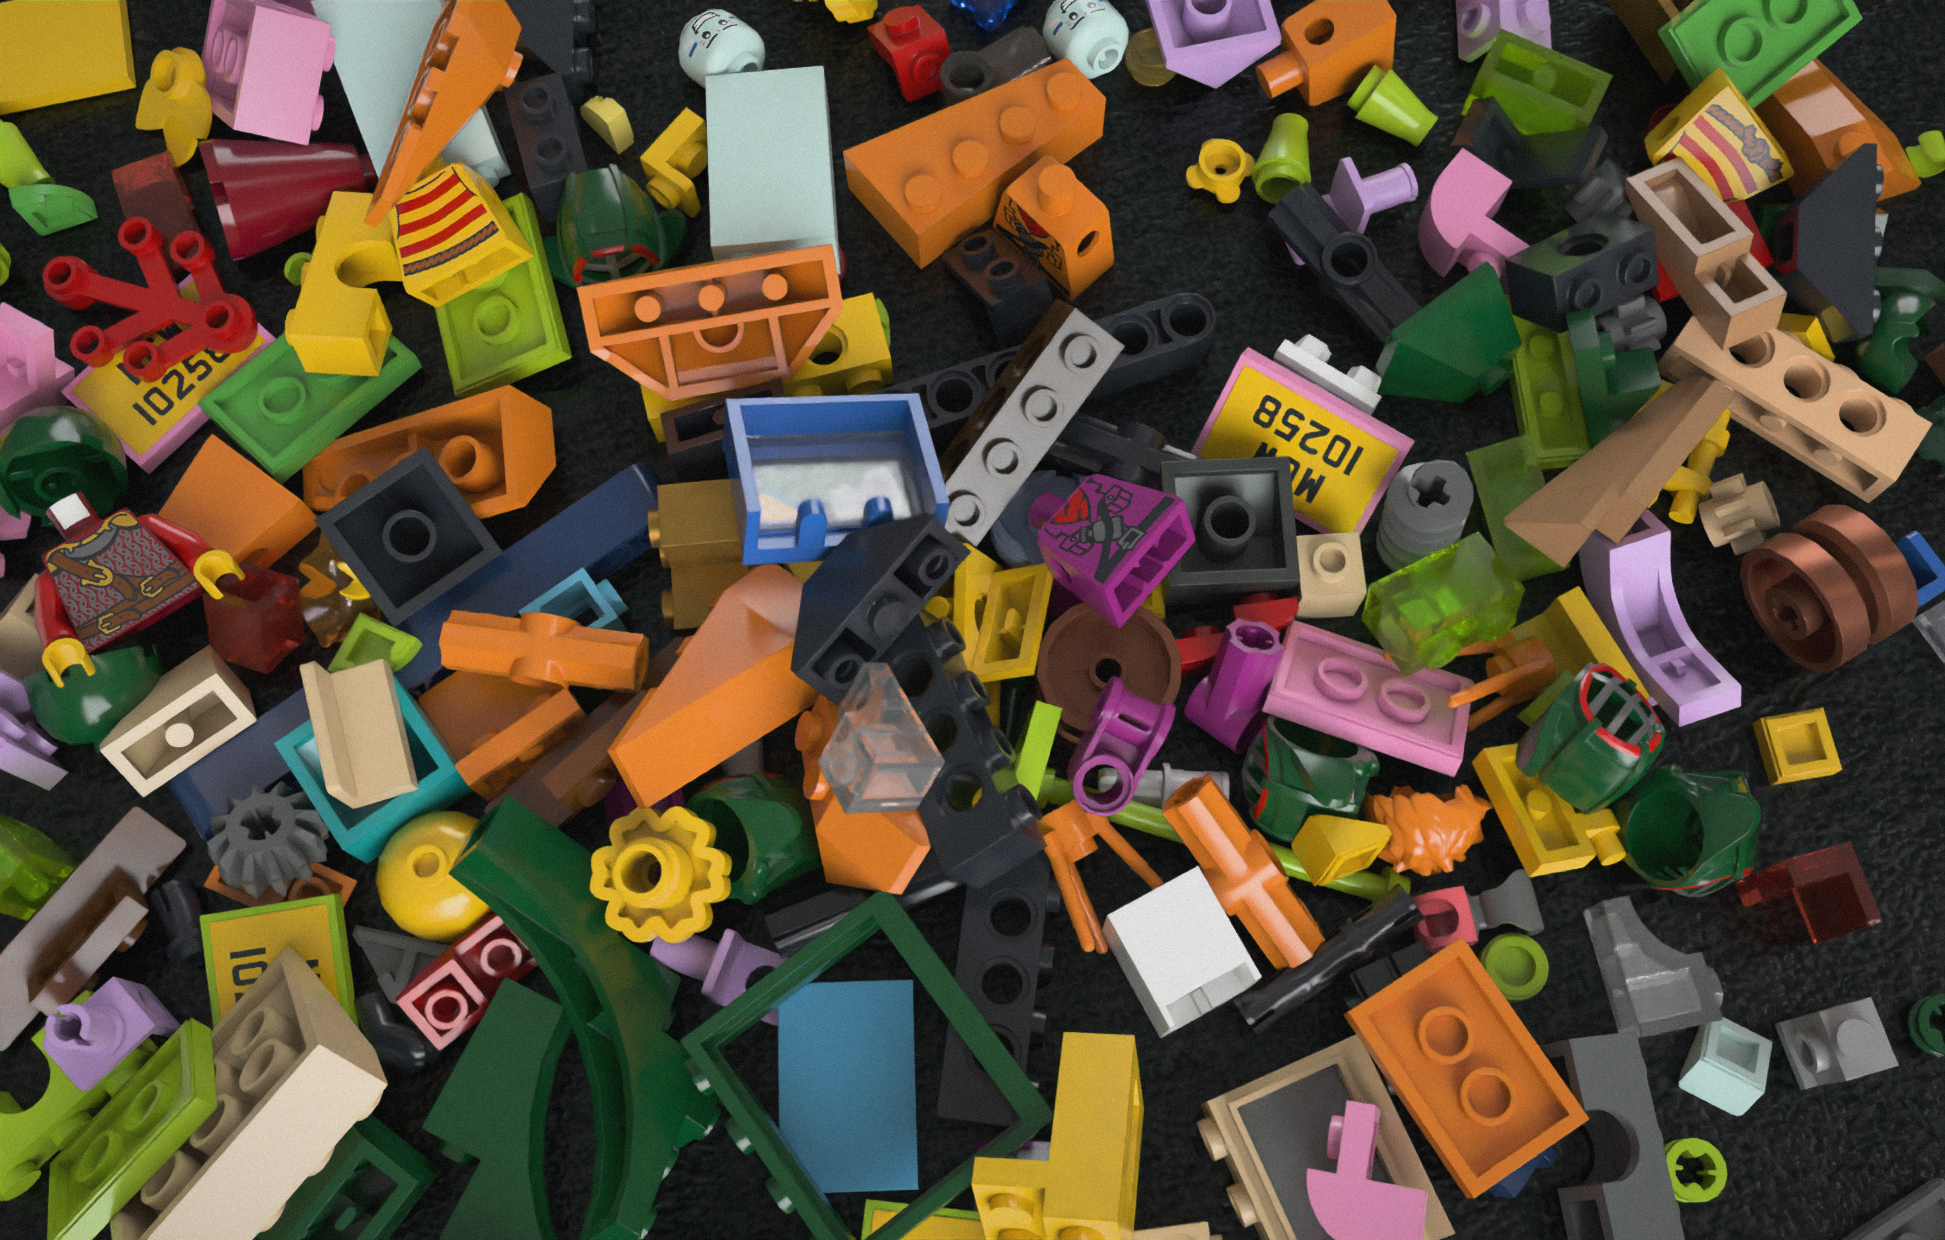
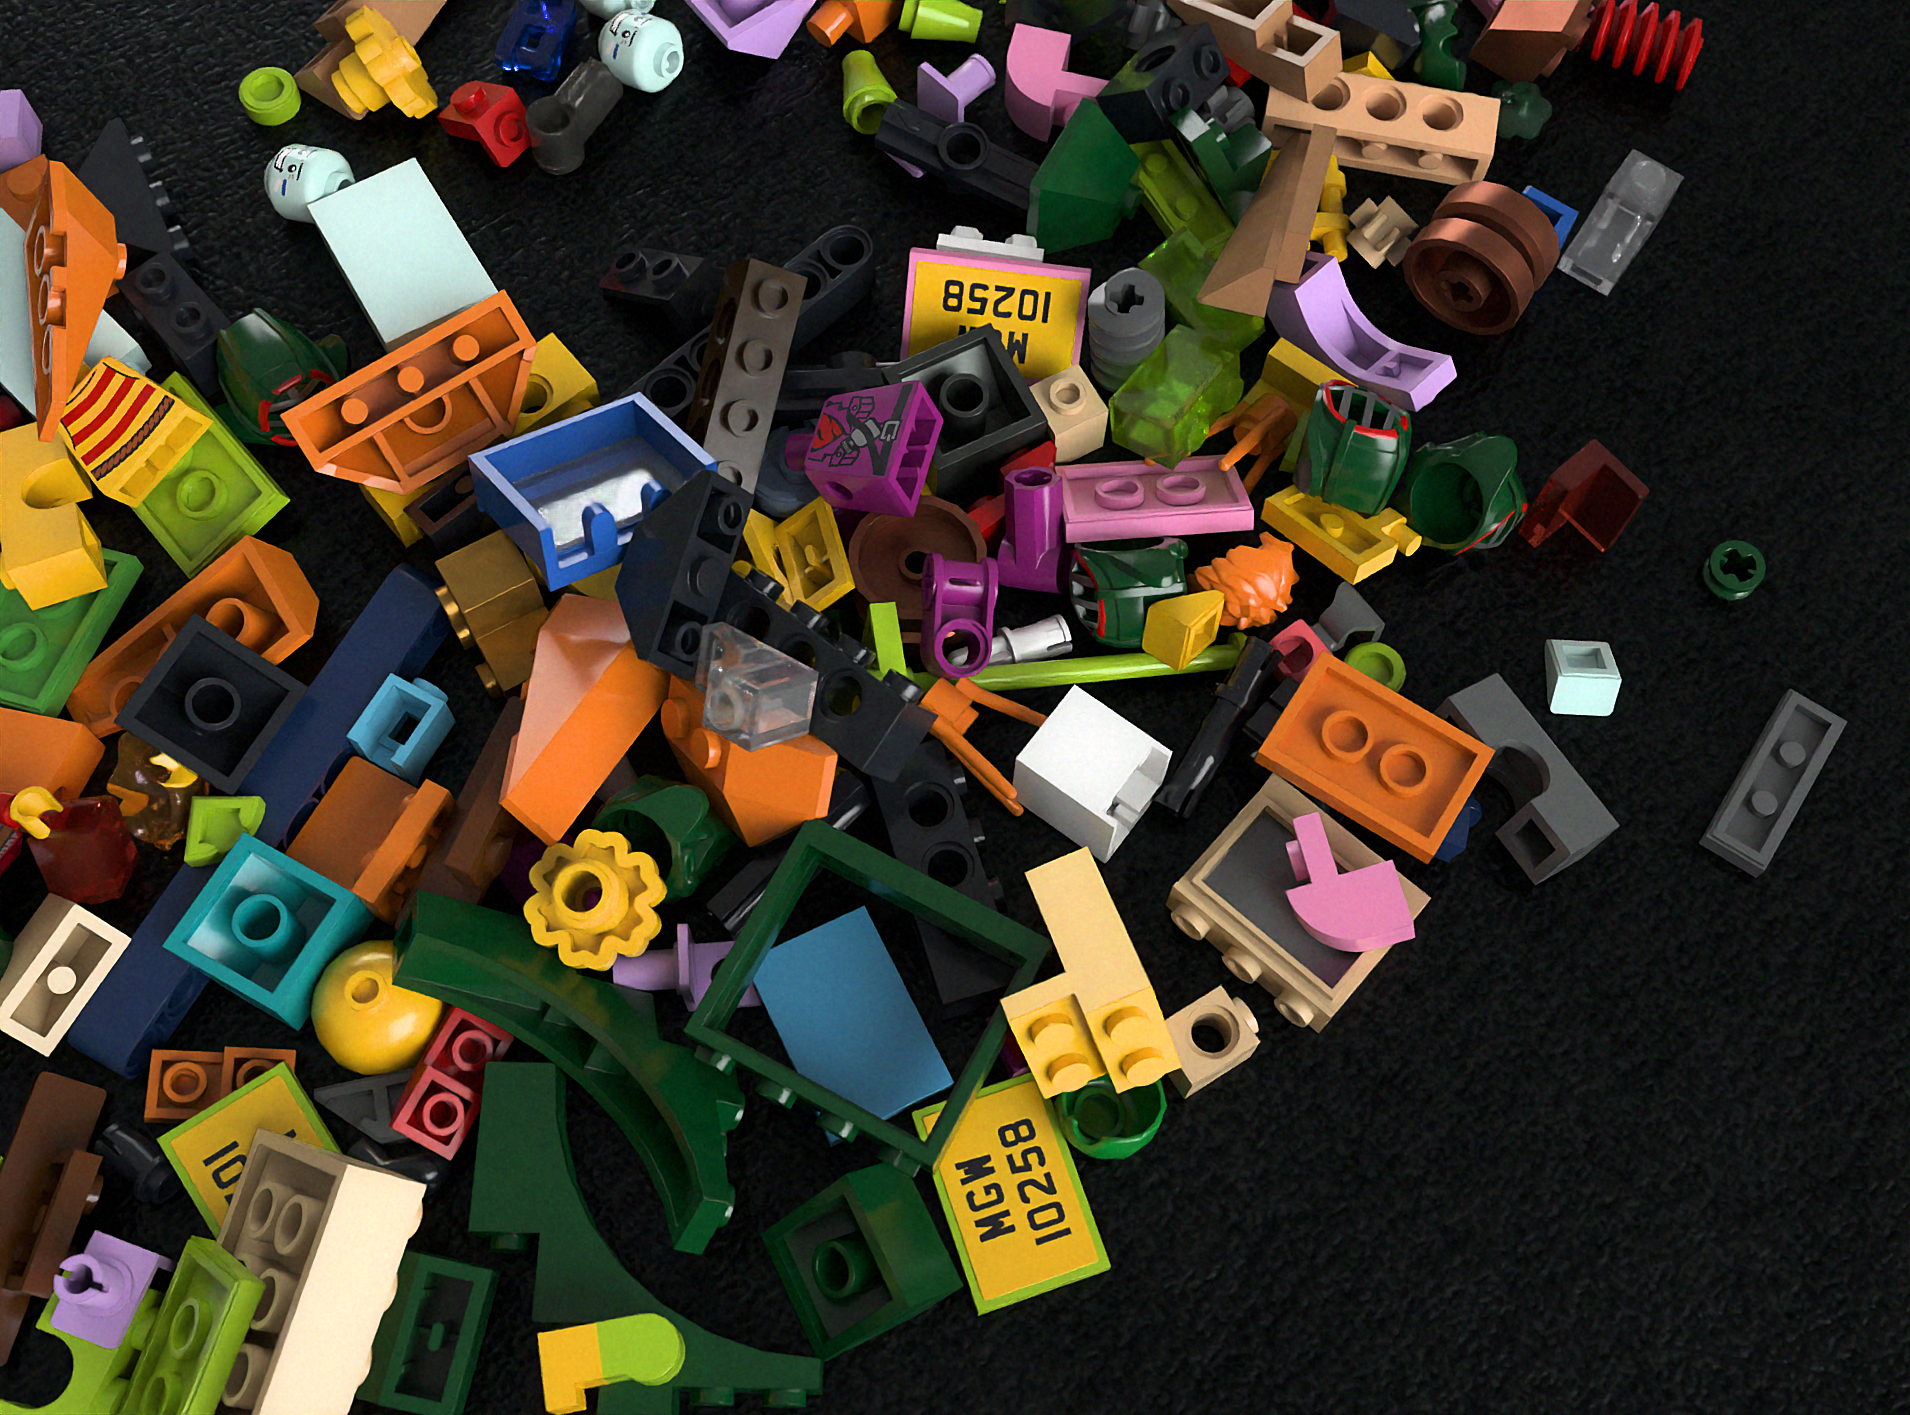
camera: 30 degrees left, 5 degrees down
dark grey gear [207,780,329,899] -> none
tan panel [300,659,419,809] -> none
orange piece [439,610,650,694] -> none
light yellow tile [580,95,634,155] -> none
yellow bracket [640,107,708,218] -> none
orange wedge [843,58,1106,269] -> none
orange torso [993,155,1114,301] -> none
clear yellow plate [1125,28,1177,86] -> none
orange piece [1161,774,1325,970] -> none
yellow plate [1186,139,1255,203] -> none
clear arch [1583,896,1723,1039] -> none
lime bush [1663,1138,1727,1203] -> none
yellow tile [1752,707,1842,785] -> none
light grey brick [1775,997,1899,1090] -> none

